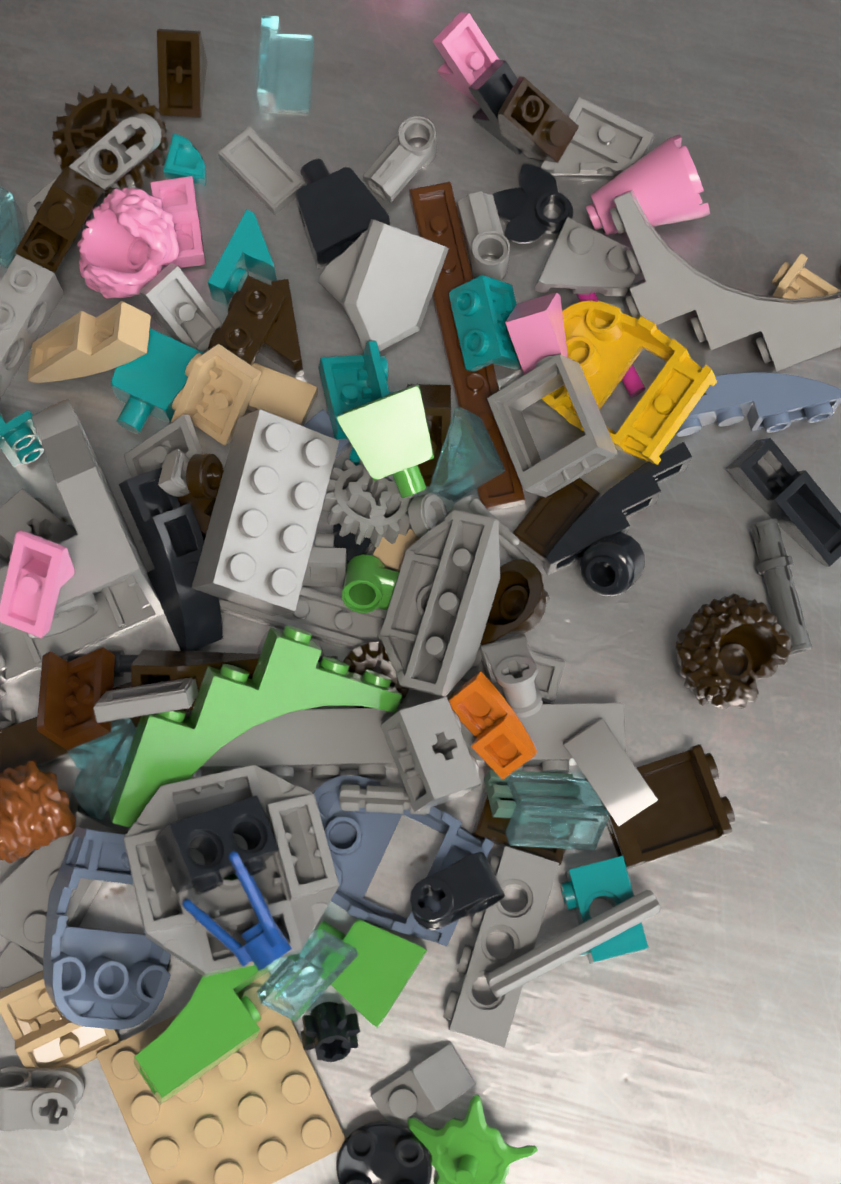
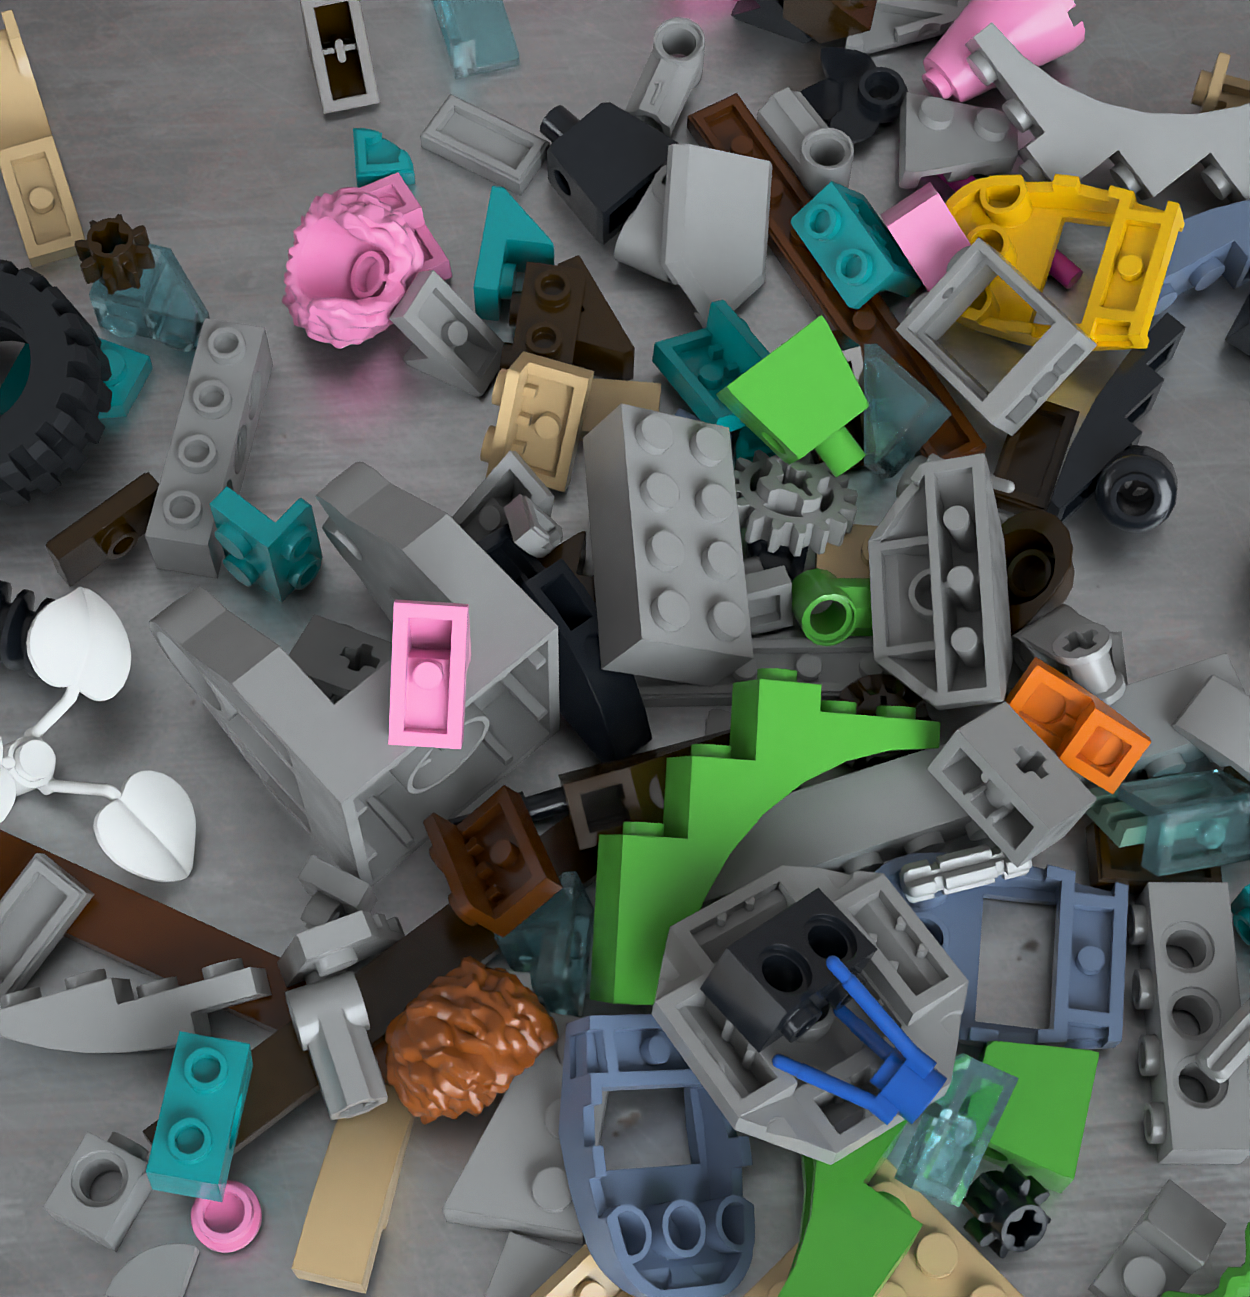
camera: 20 degrees left, 10 degrees down
dark brown slope [15,166,105,273] -> none
light grey beam [26,114,162,223] -> none
tan slope [27,301,151,383] -> none
dark brown gear [52,83,168,197] -> none
light grey tile [94,677,198,723] -> none
teal torso [111,328,204,434] -> none
dark brown tile [186,454,224,499] -> none
light grey tile [408,493,448,538] -> none
black piece [410,852,505,930] -> none

